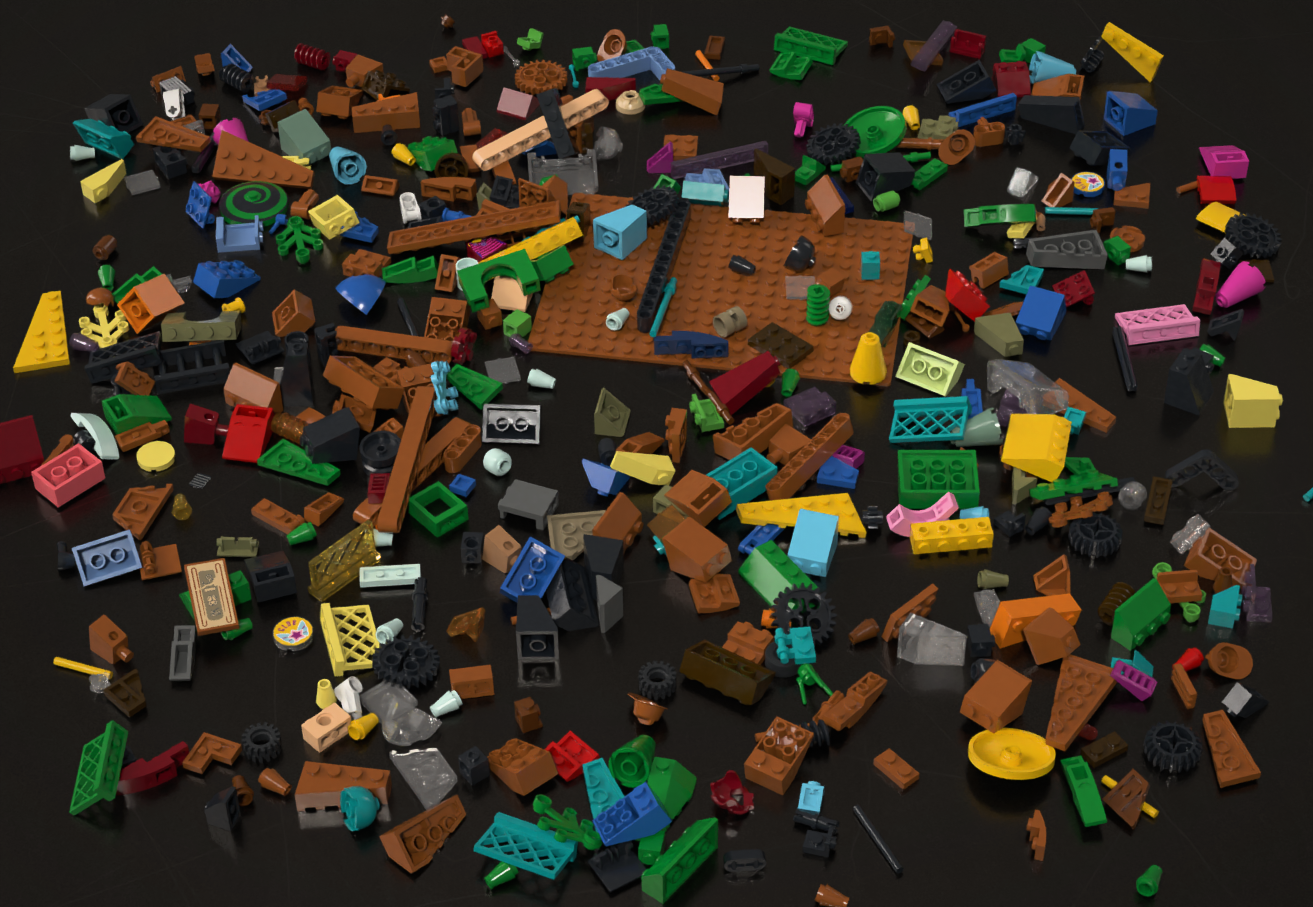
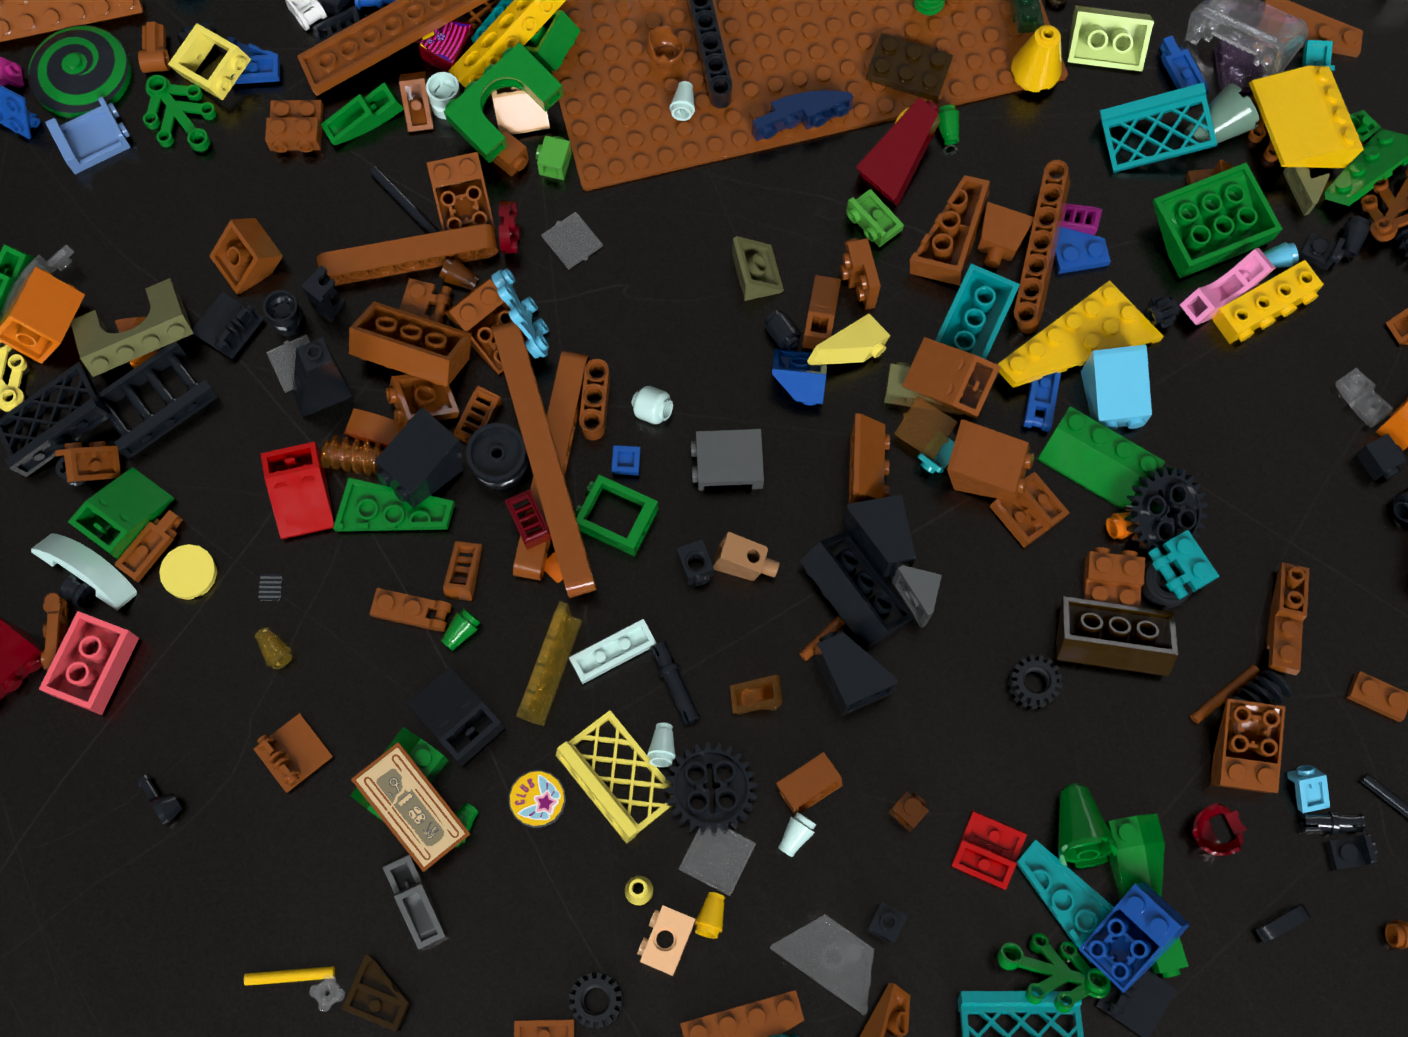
camera: 25 degrees left, 30 degrees up
medium blue slope [72,530,142,586] -> none
dark orange torso [89,615,134,664] -> none
dark orange wing [112,484,174,540] -> none
dark red torso [184,404,229,445] -> none
blue slope [193,260,261,298] -> none
olive hinge [217,536,259,557] -> none
yellow bush [222,297,246,313] -> none
slope [224,363,283,418] -> none
blue hand [269,214,288,234] -> none
white piece [334,676,362,721] -> none
blue brick [335,274,386,315] -> none
light aqua cone [364,528,393,547] -> none
clear brick [382,695,442,746] -> none
green wing [446,364,503,410] -> none
slope [482,404,542,444] -> none
dark orange slope [487,738,558,796] -> none
blue slope [500,537,565,603] -> none
clear purple pin [509,333,533,354] -> none
light aqua cone [527,369,556,389] -> none
dark tan plate [547,510,606,560] -> none
dark orange piece [628,692,668,726] -> none
green slope [641,817,718,904] -> none
teal bar [649,277,677,337] -> none
reddish brown bar [682,360,734,424] -> none
dark tan wheel [713,306,747,338] -> none
clear purple plate [784,387,836,427] -> none
green plant [796,663,833,705] -> none
dark orange axle [813,690,844,723] -> none
reddish brown cone [848,618,880,645] -> none
dark orange plate [881,584,938,642] -> none
clear slope [897,612,967,666] -> none
olive cone [977,569,1009,589] -> none

